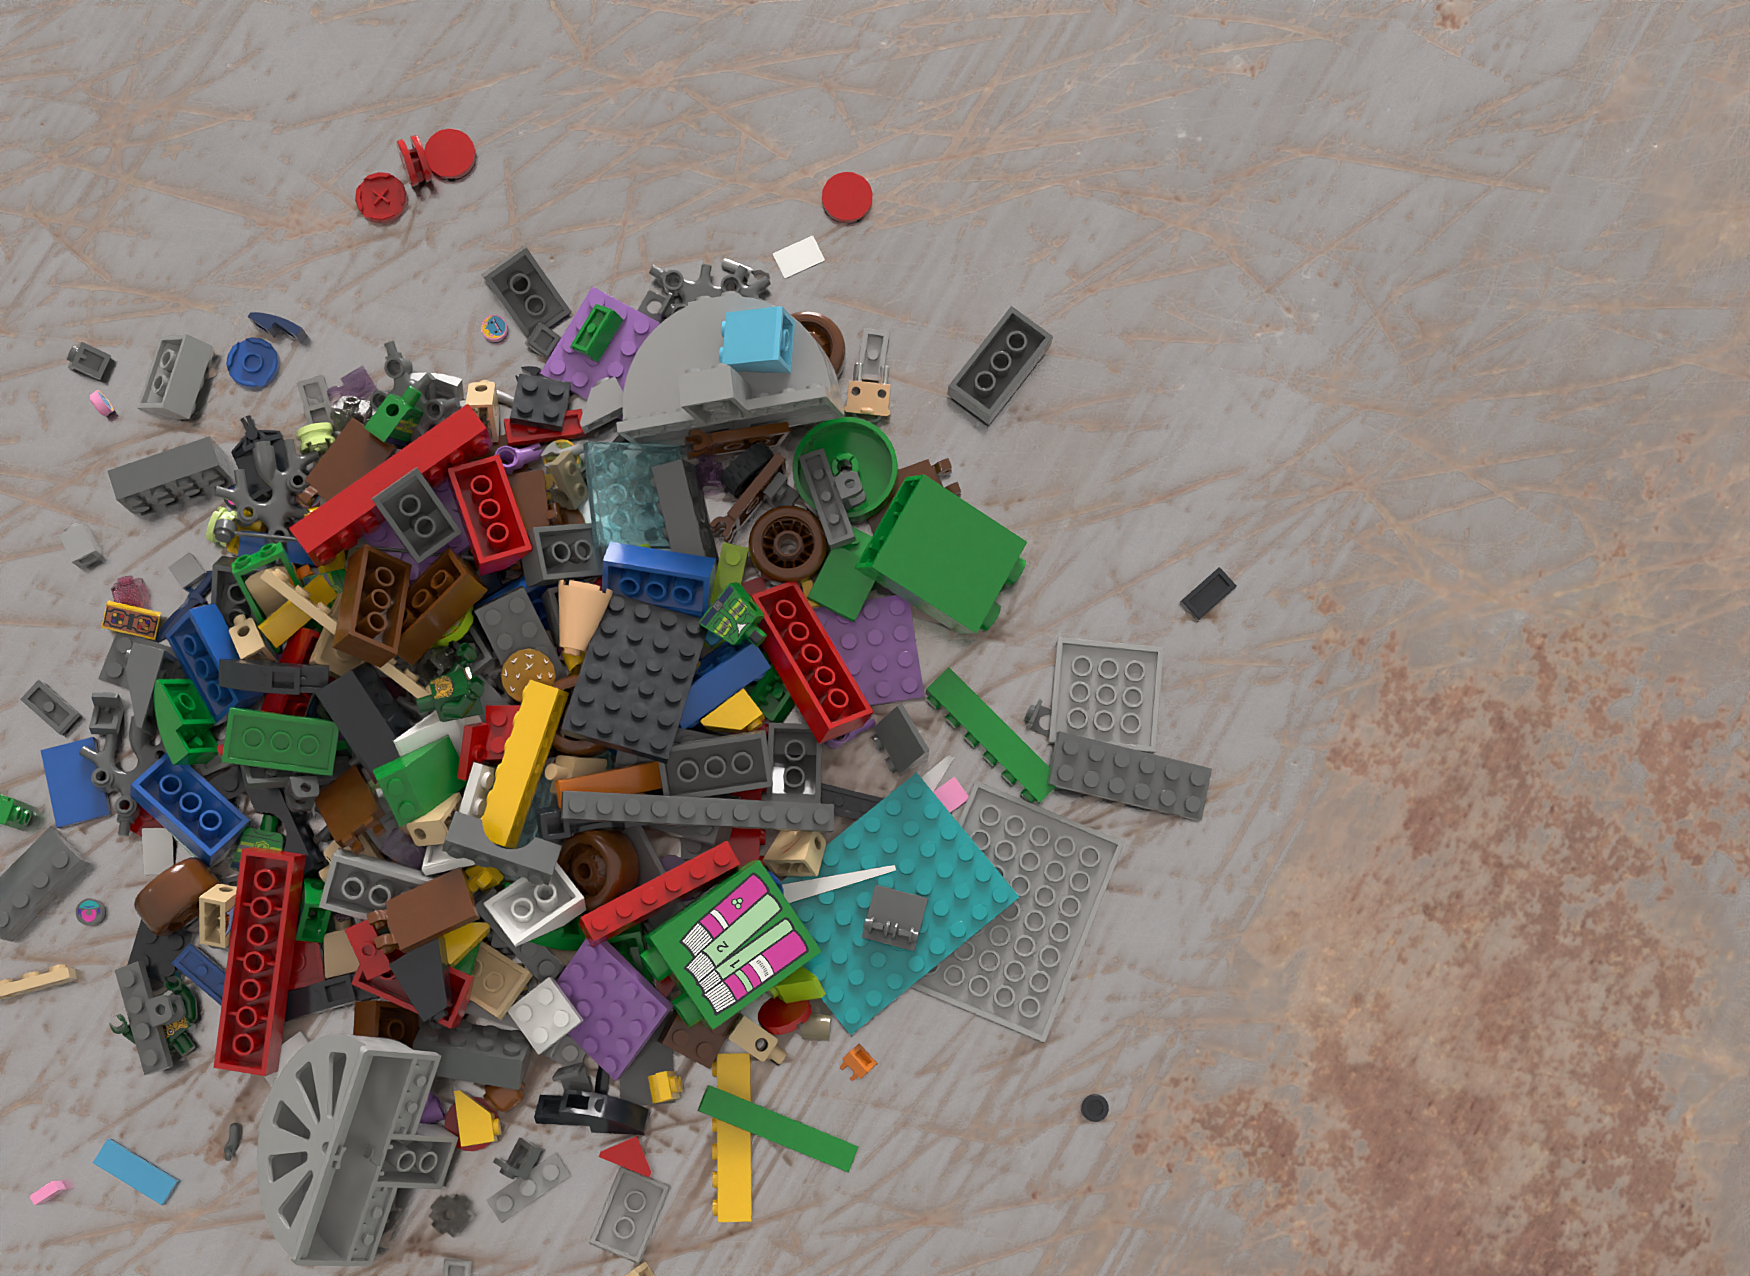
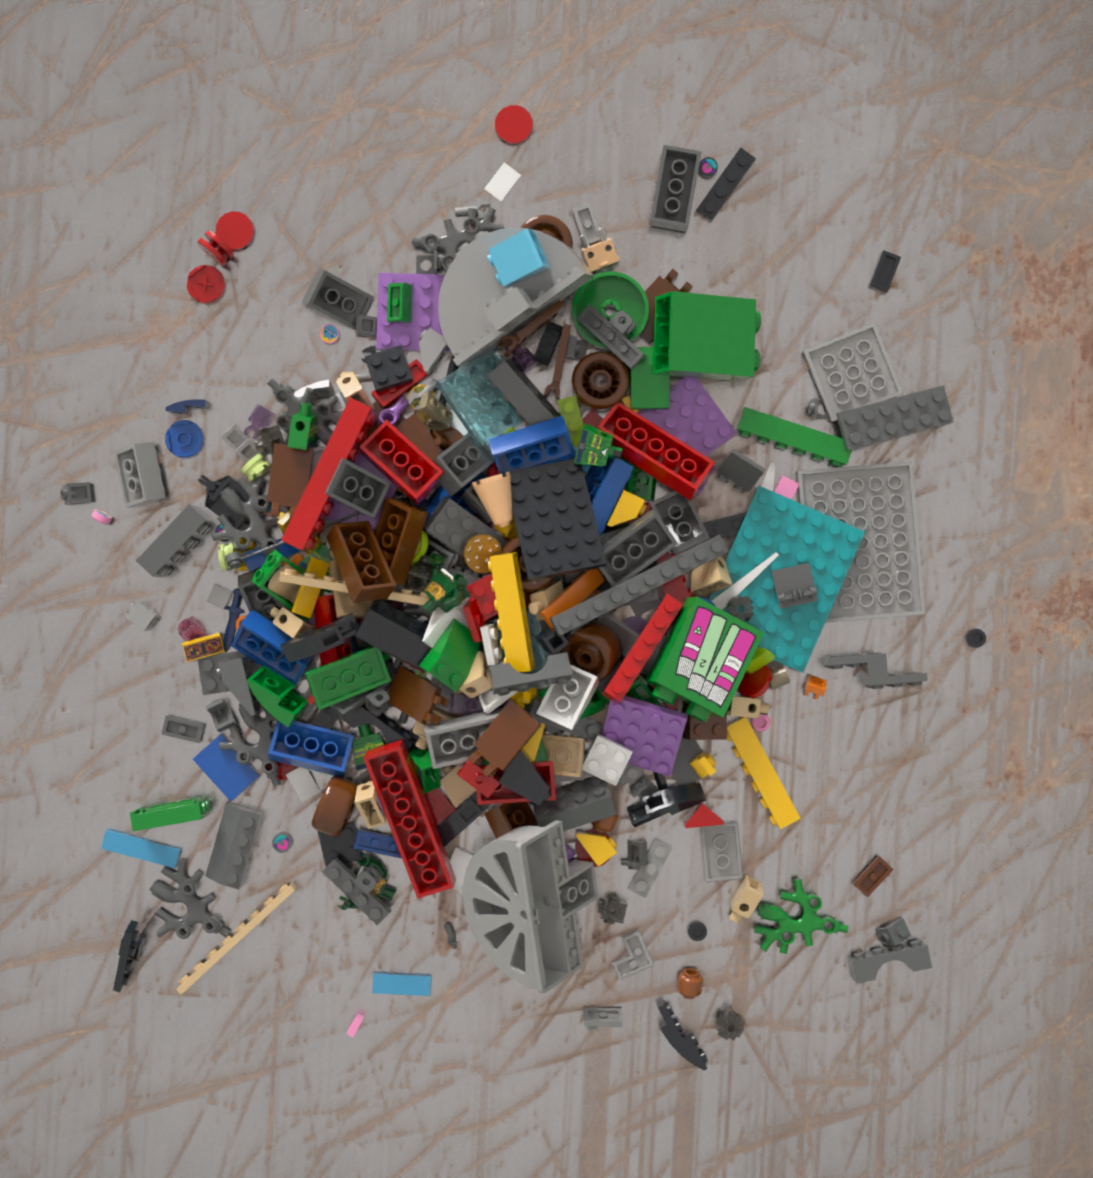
camera: 25 degrees left, 10 degrees up
green tile [697,1085,858,1173] -> none
none -> black plate [696,147,756,222]
none -> tile [699,157,718,178]
none -> clear smoke brick [726,595,755,622]
none -> bright pink tile [751,714,770,732]
none -> dark grey bracket [822,652,928,689]

